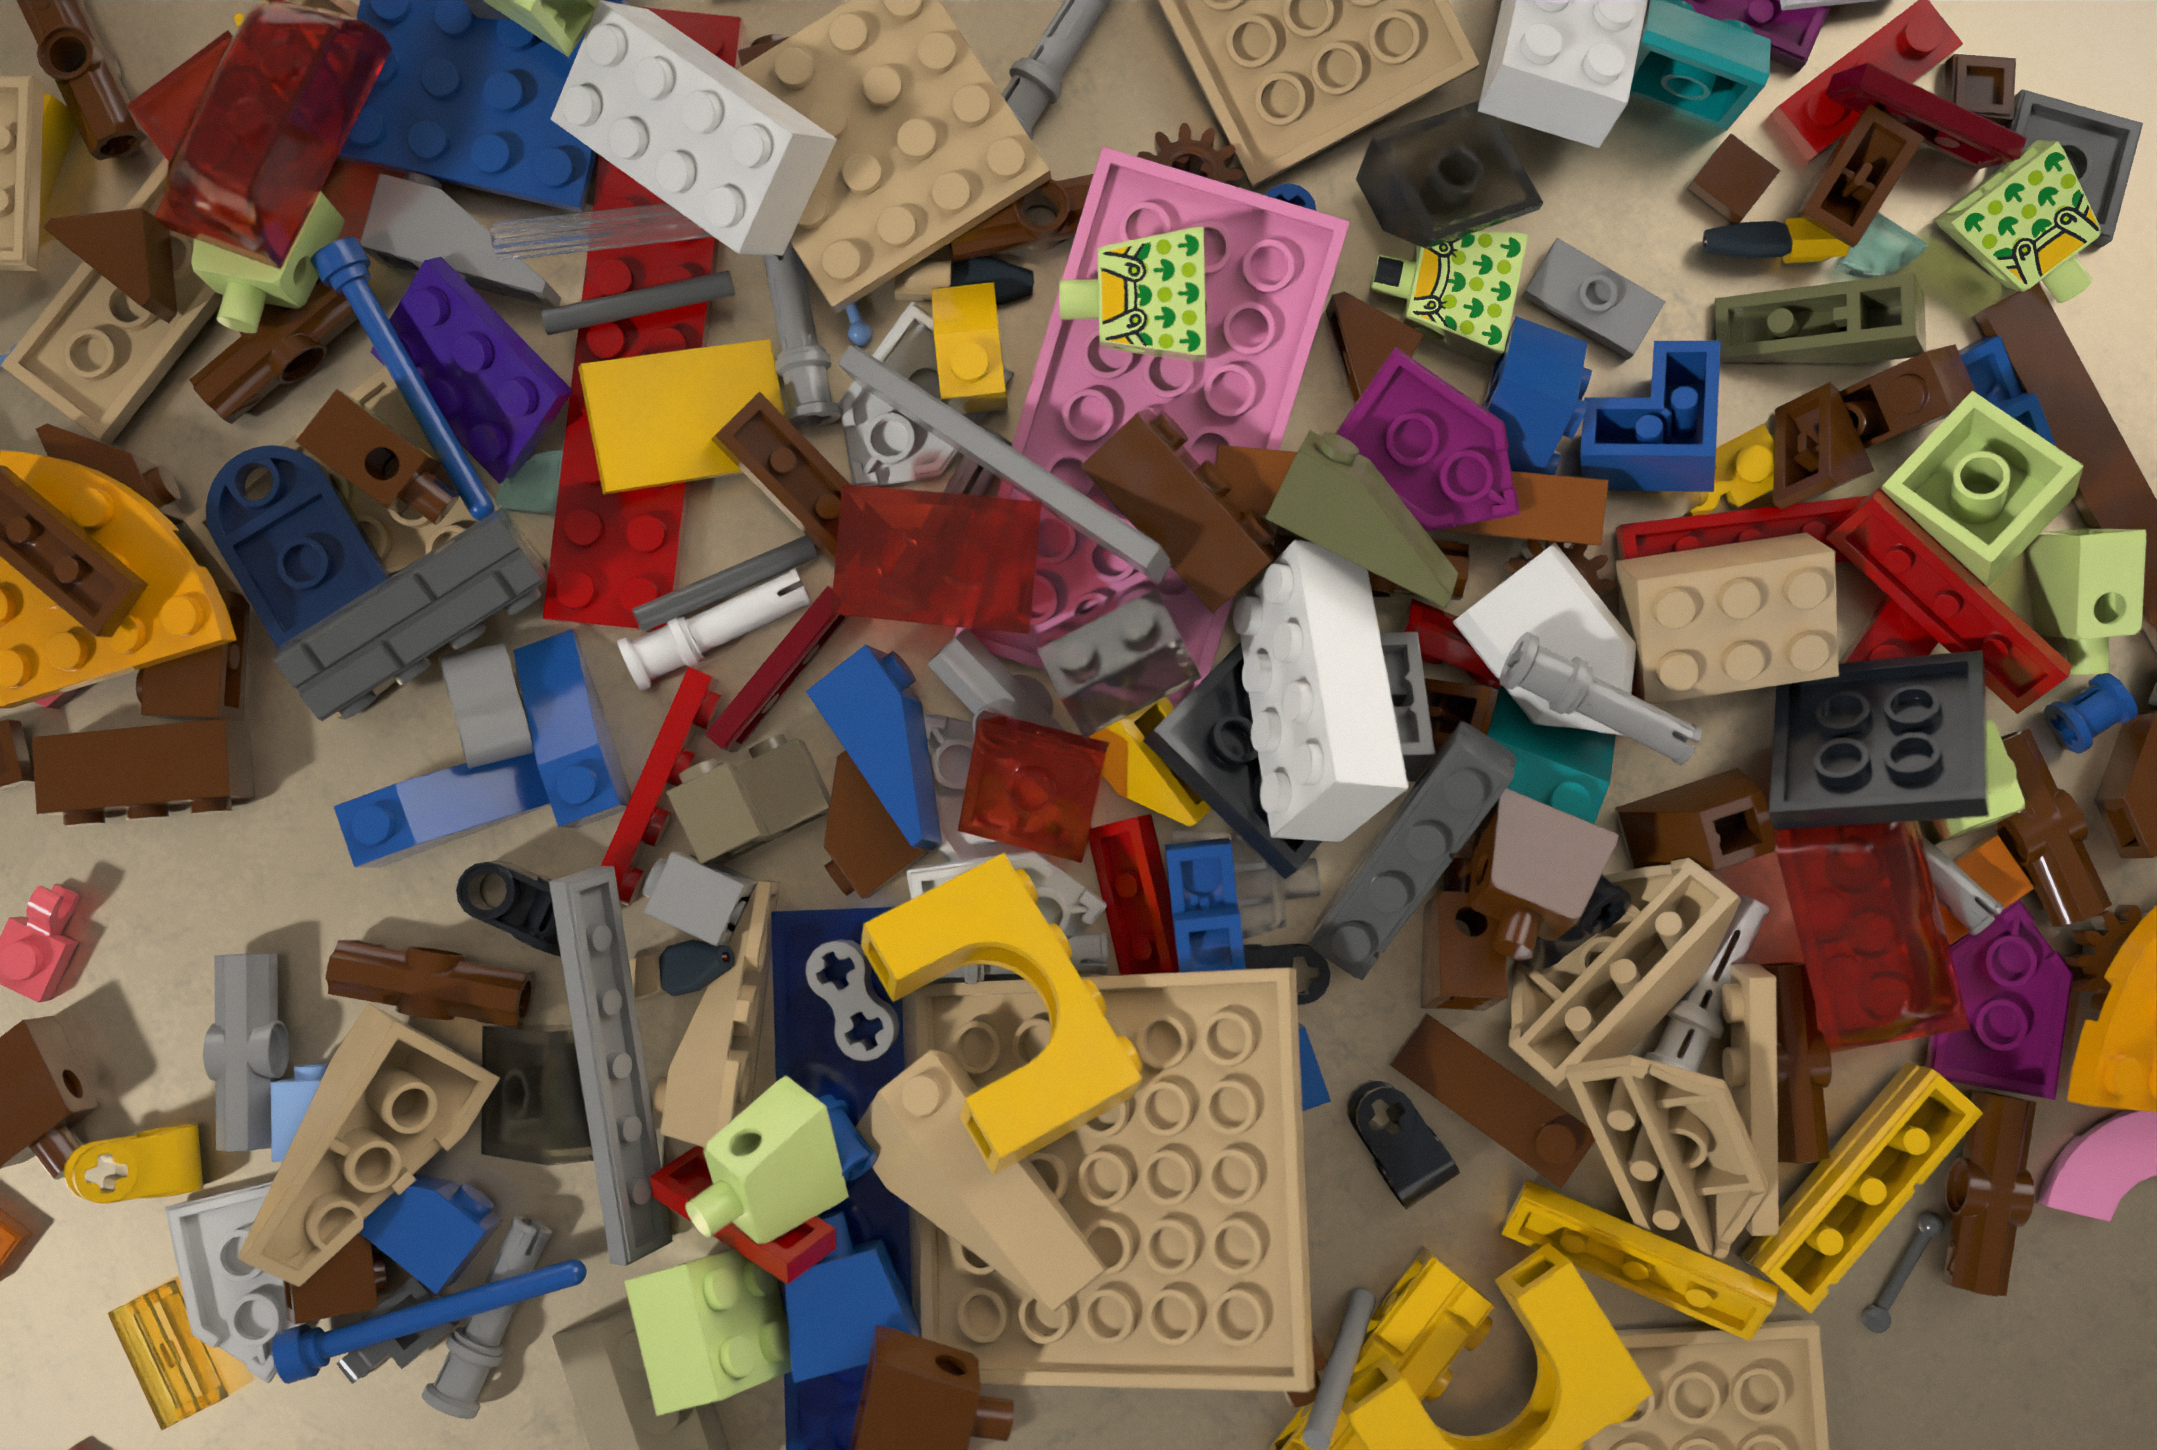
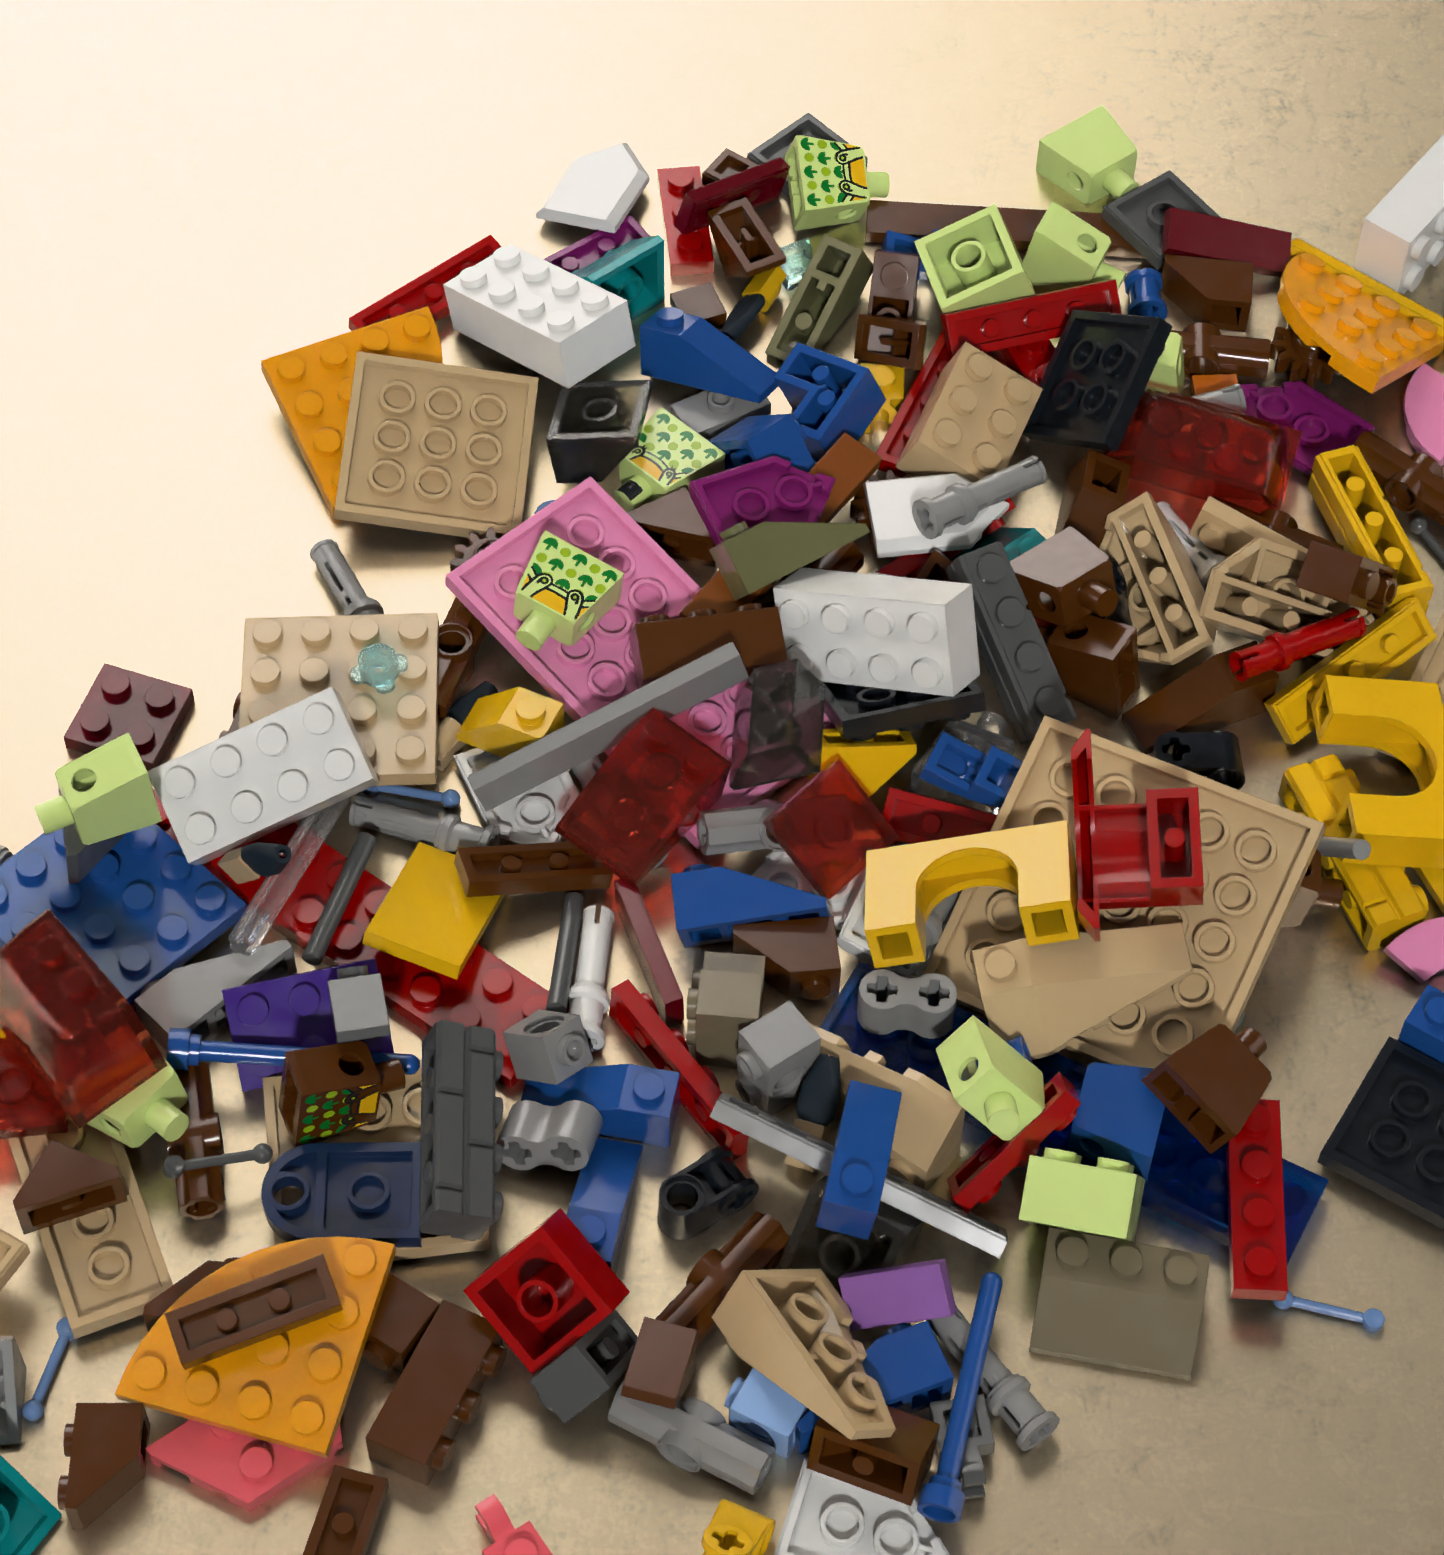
camera: 65 degrees left, 30 degrees down
clear light blue tile [495,451,563,516] -> none
none -> dark grey hinge [163,1143,273,1179]
none -> black piece [217,842,292,884]
none -> slope [327,965,391,1044]
none -> clear light blue plate [350,643,408,694]
none -> red brick [463,1208,630,1375]
none -> light grey brick [502,1009,594,1085]
none -> dark grey slope [529,1310,638,1424]
none -> reddish brown slope [621,1317,698,1409]
none -> blue slope [639,307,779,404]
none -> blue slope [815,1080,902,1240]
none -> medium lavender tile [838,1258,957,1331]
none -> red piece [1071,729,1204,942]
none -> red pin [1229,608,1366,682]
none -> reddish brown slope [1295,540,1398,616]

